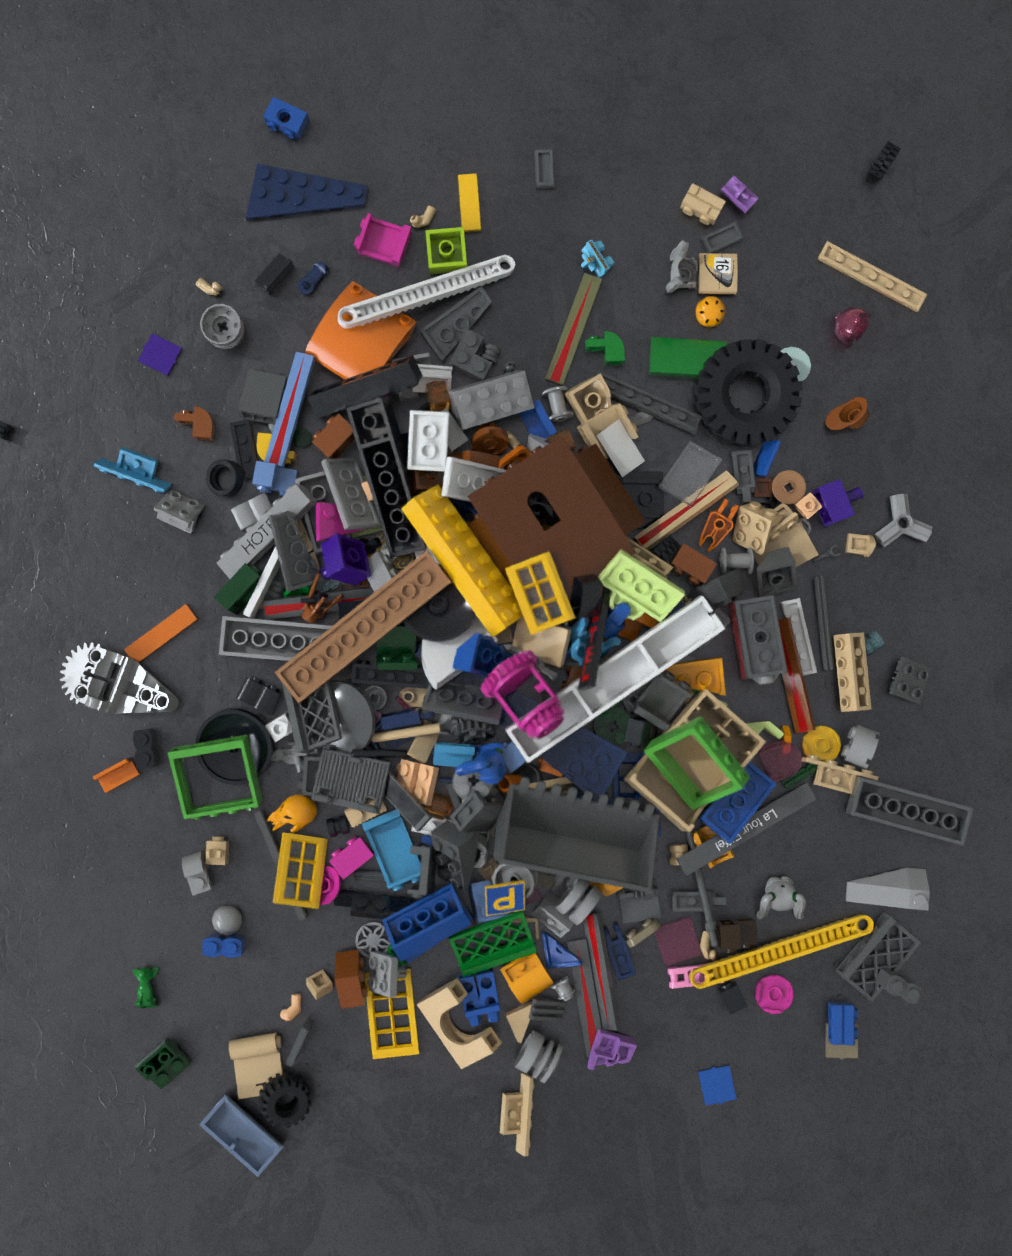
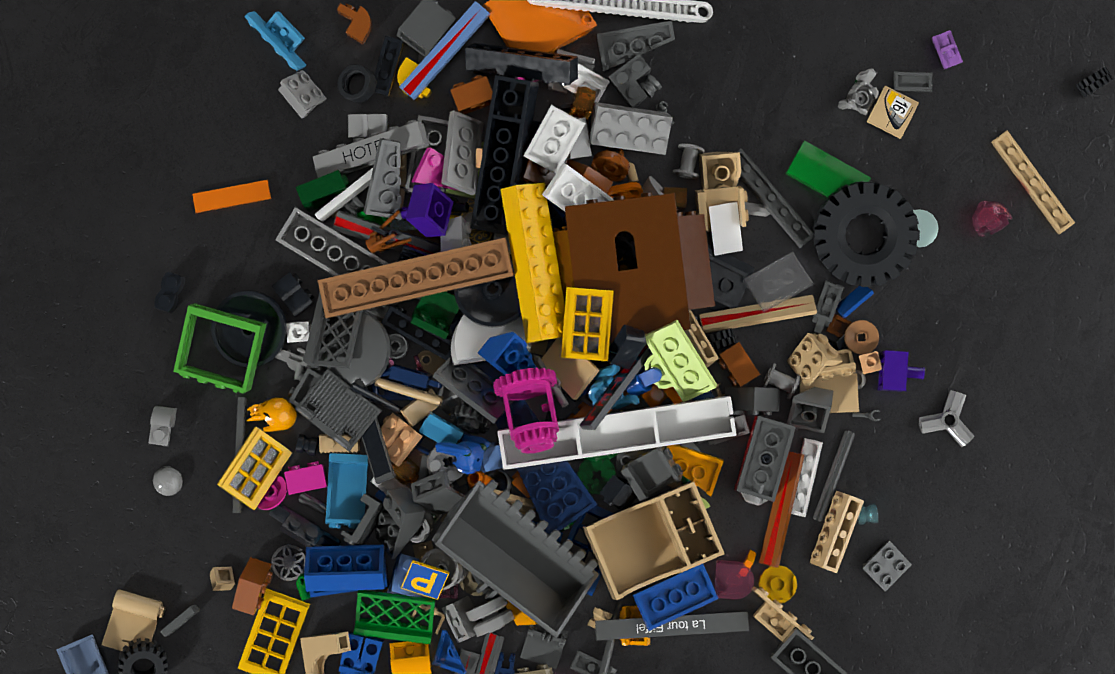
camera: 35 degrees right, 0 degrees up
light grey connector [60,642,178,714] -> none
orange panel [93,757,141,793] -> none
green animal [133,967,159,1009] -> none
dark green brick [135,1038,191,1089] -> none
blue brick [202,934,246,958] -> none
tan brick [206,836,229,865] -> none
medium blue brick [252,461,300,496] -> none
light nougat arm [280,994,301,1021] -> none
dark green tile [293,428,313,448] -> none
light grey plate [368,951,407,998] -> none
blue panel [519,399,557,440] -> none
olive tile [545,273,602,386] -> none
medium azure hips [581,240,614,278] -> none
green brick [585,331,625,366] -> none
bright green window [644,716,750,810] -> none
tan brick [680,183,726,225] -> none
light orange helmet [695,296,725,327] -> none
orange hinge [699,498,739,551] -> none
yellowish green slope [745,721,784,739] -> none
dark green axle [782,763,817,789] -> none
dark orange piece [826,397,870,430] -> none
light grey brick [840,724,880,769] -> none
tan tile [845,533,876,558] -> none

